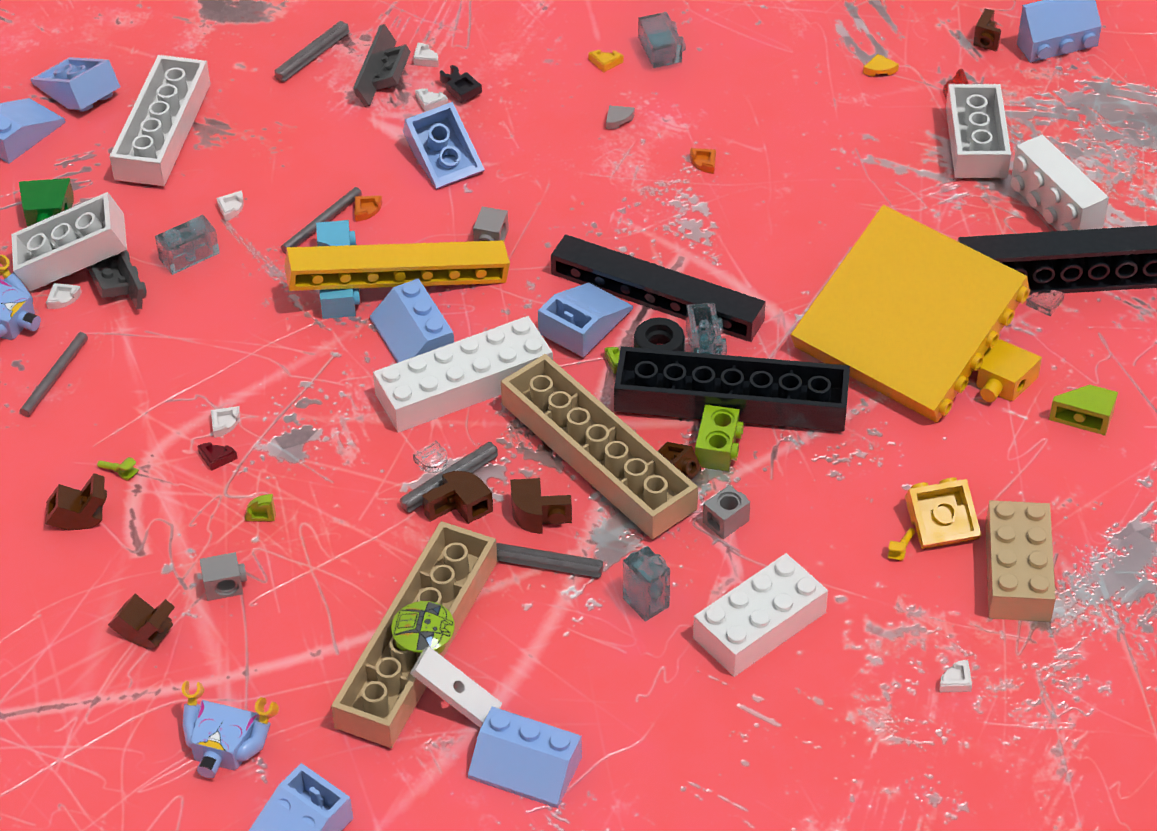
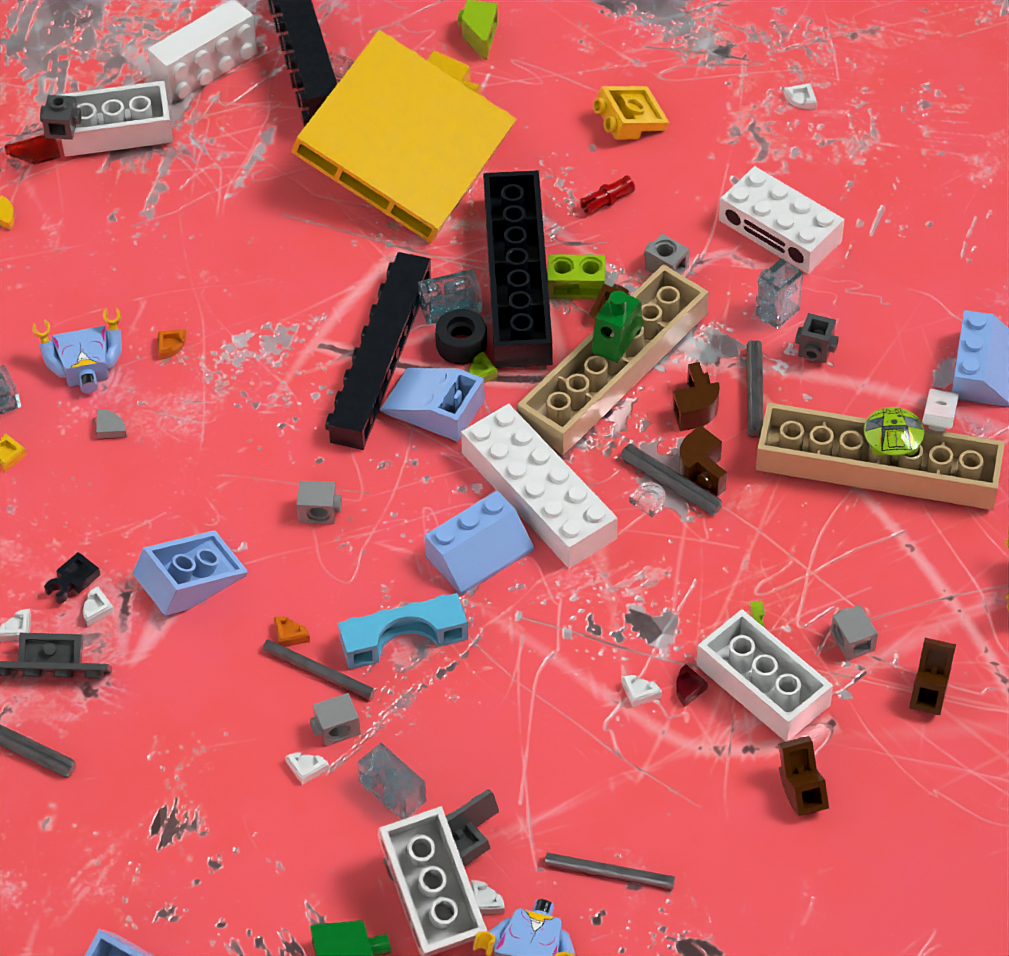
camera: 100 degrees left, 5 degrees up
lime hand [97,457,139,480] -> none
white brick [109,55,211,186] -> none
yellow brick [284,240,510,291] -> none
yellow hand [887,528,915,561] -> none
tan brick [985,500,1056,622] -> none
none -> light blue torso [32,308,122,393]
none -> dark grey brick [40,95,82,140]
none -> light grey brick [310,693,361,746]
none -> red pin [580,175,635,215]
none -> green torso [592,290,643,363]
none -> white brick [696,609,833,742]
none -> dark grey brick [795,313,839,363]

